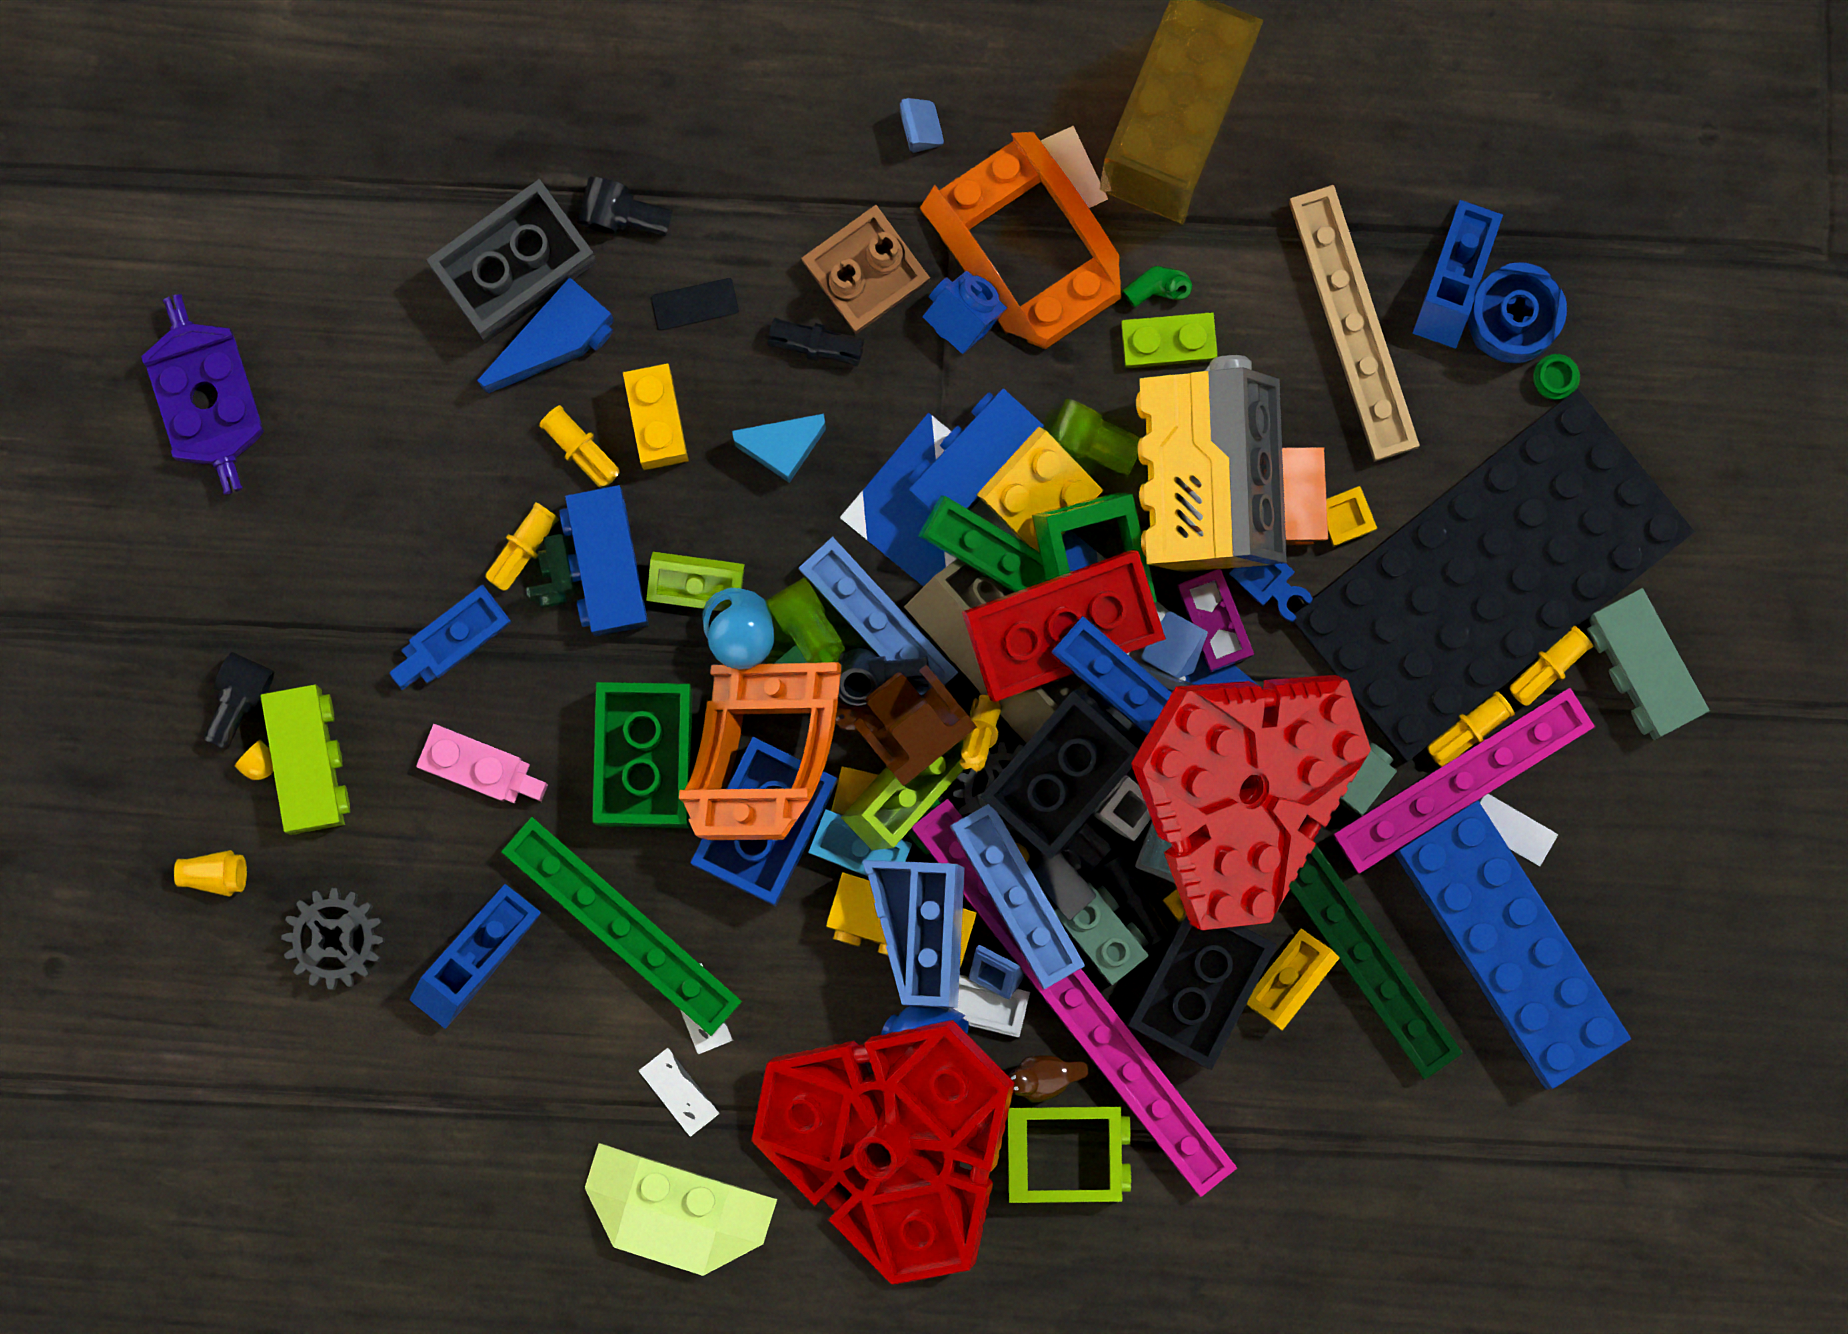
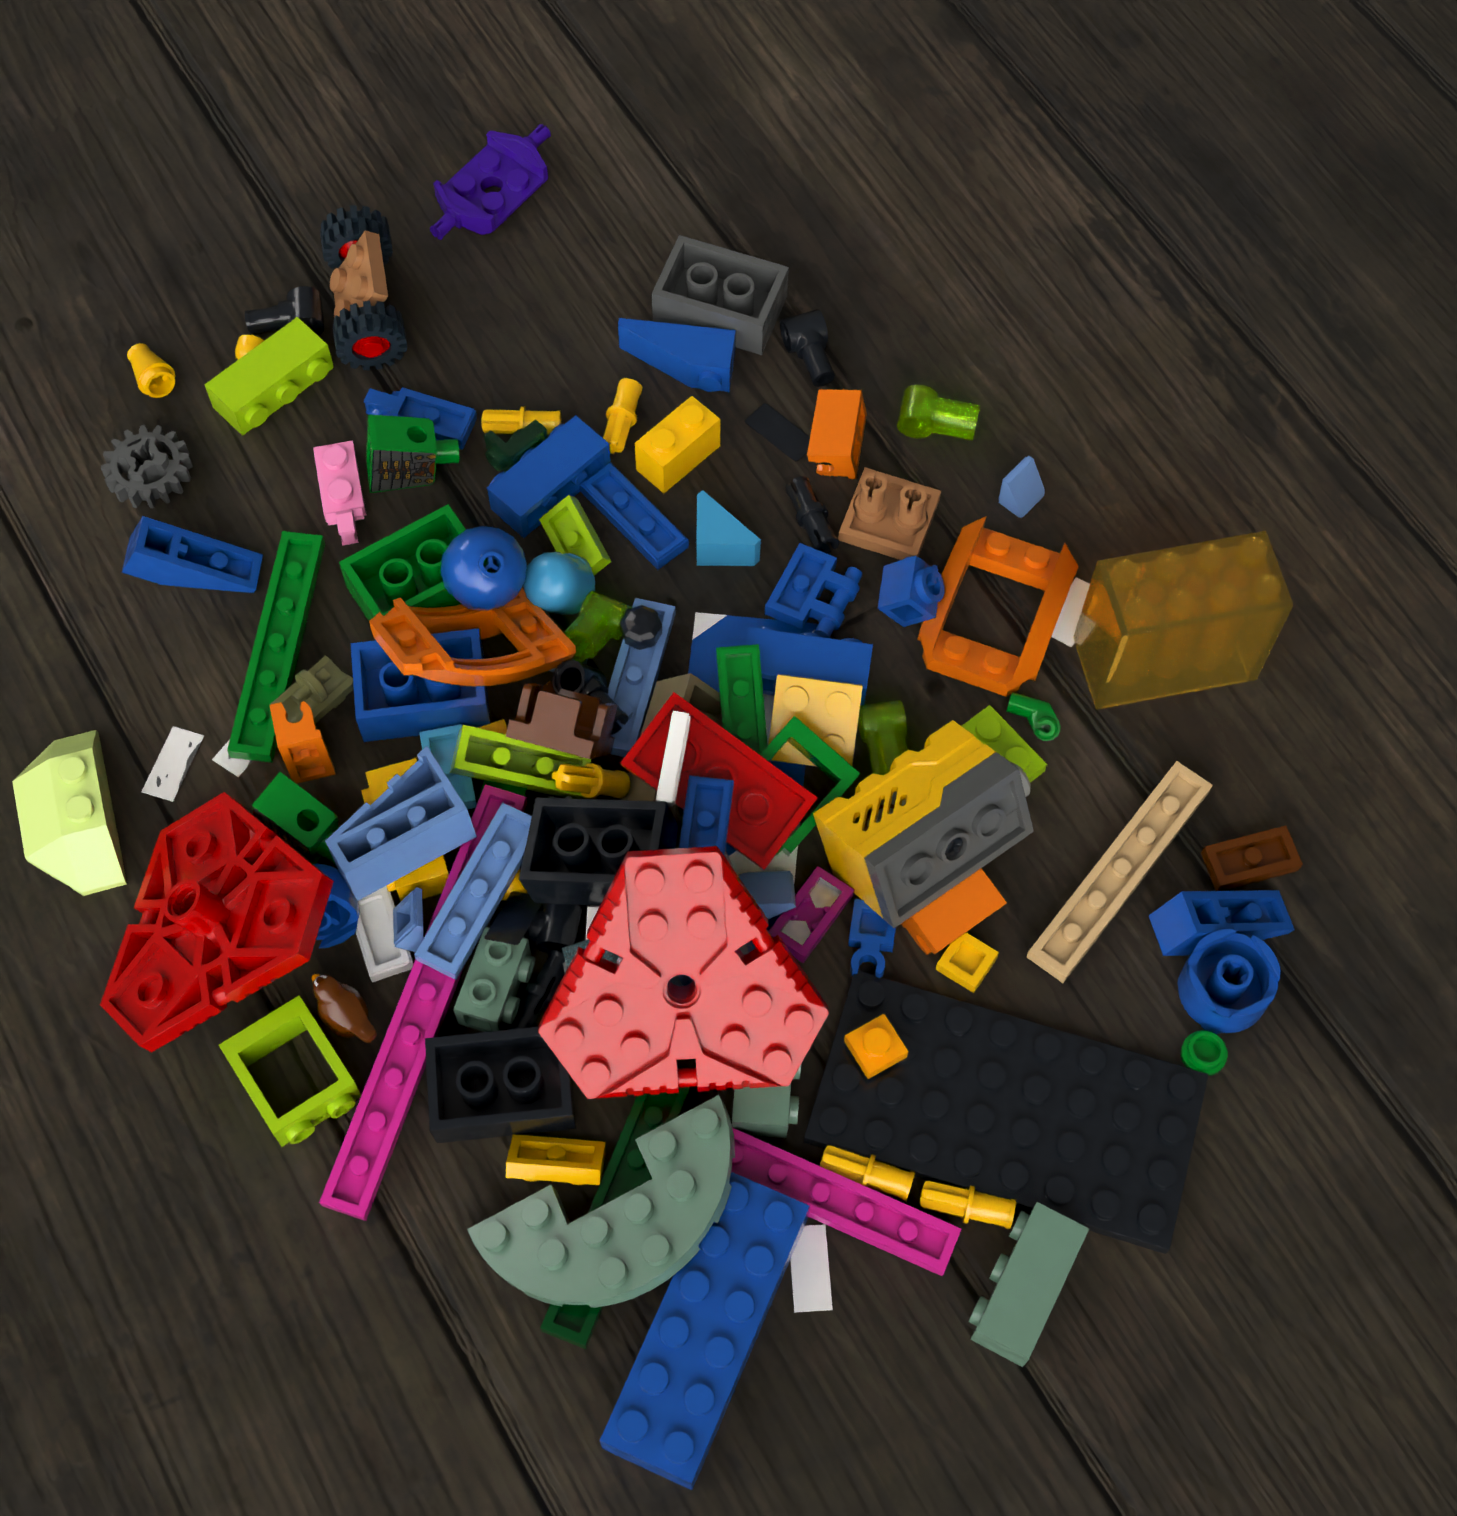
camera: 55 degrees right, 20 degrees down
none -> green torso [252,772,339,867]
none -> orange hinge [270,701,336,784]
none -> olive hips [271,655,354,726]
none -> black plate [320,205,407,371]
none -> torso [366,415,459,493]
none -> blue cylinder [440,526,527,611]
none -> sand green plate [467,1095,735,1308]
none -> blue tile [580,462,689,570]
none -> black tile [620,605,662,650]
none -> white tile [656,710,691,807]
none -> blue plate [765,543,862,638]
none -> orange hinge [807,389,867,479]
none -> light orange plate [844,1014,909,1079]
none -> clear neon green piece [897,385,980,440]
none -> reddish brown plate [1201,825,1303,891]

